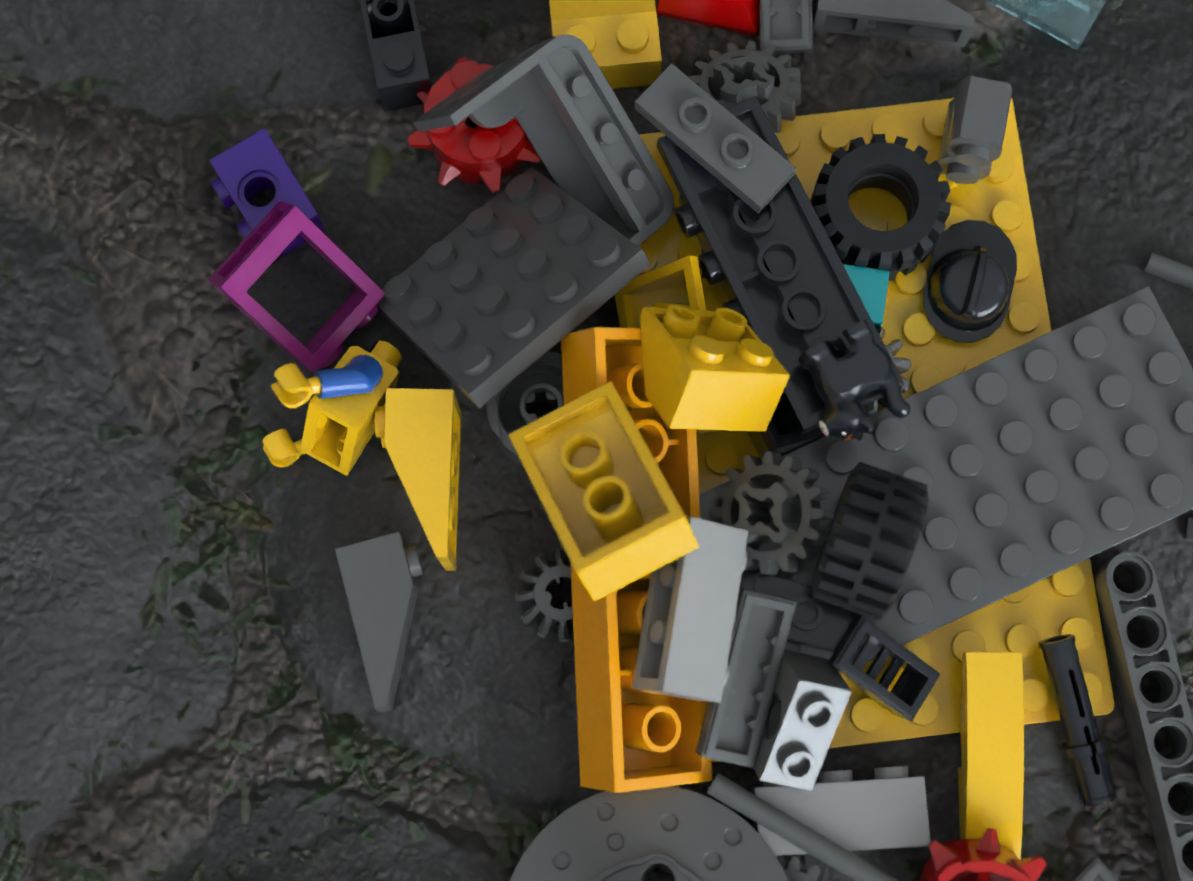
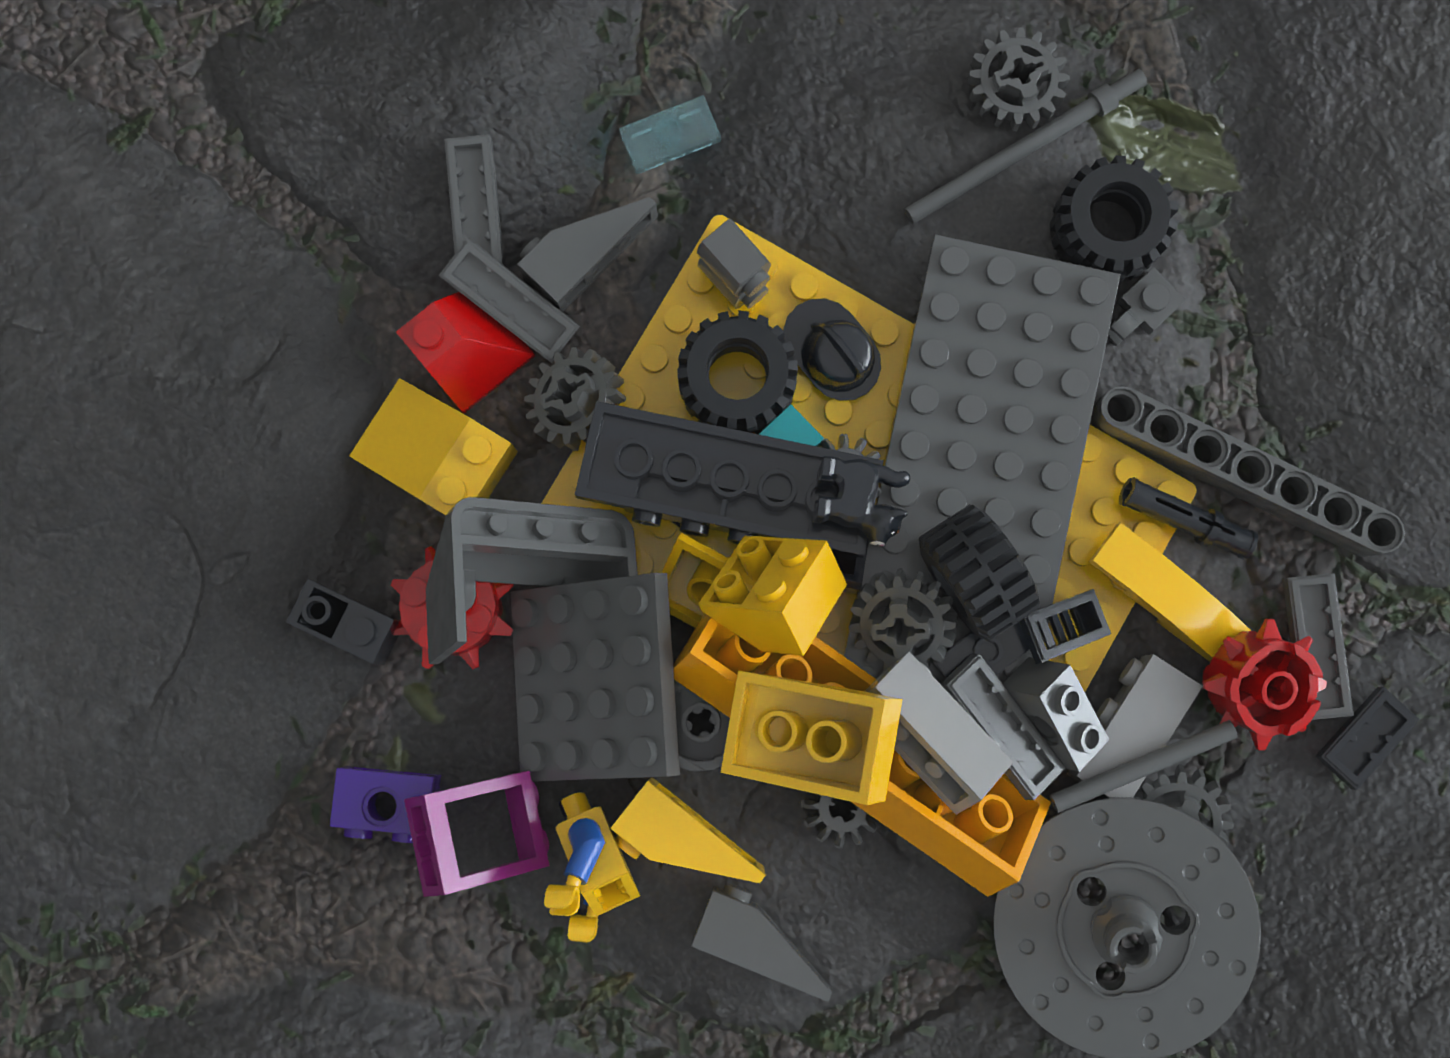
camera: 55 degrees left, 5 degrees up
dark grey plate [634,63,797,214] -> none

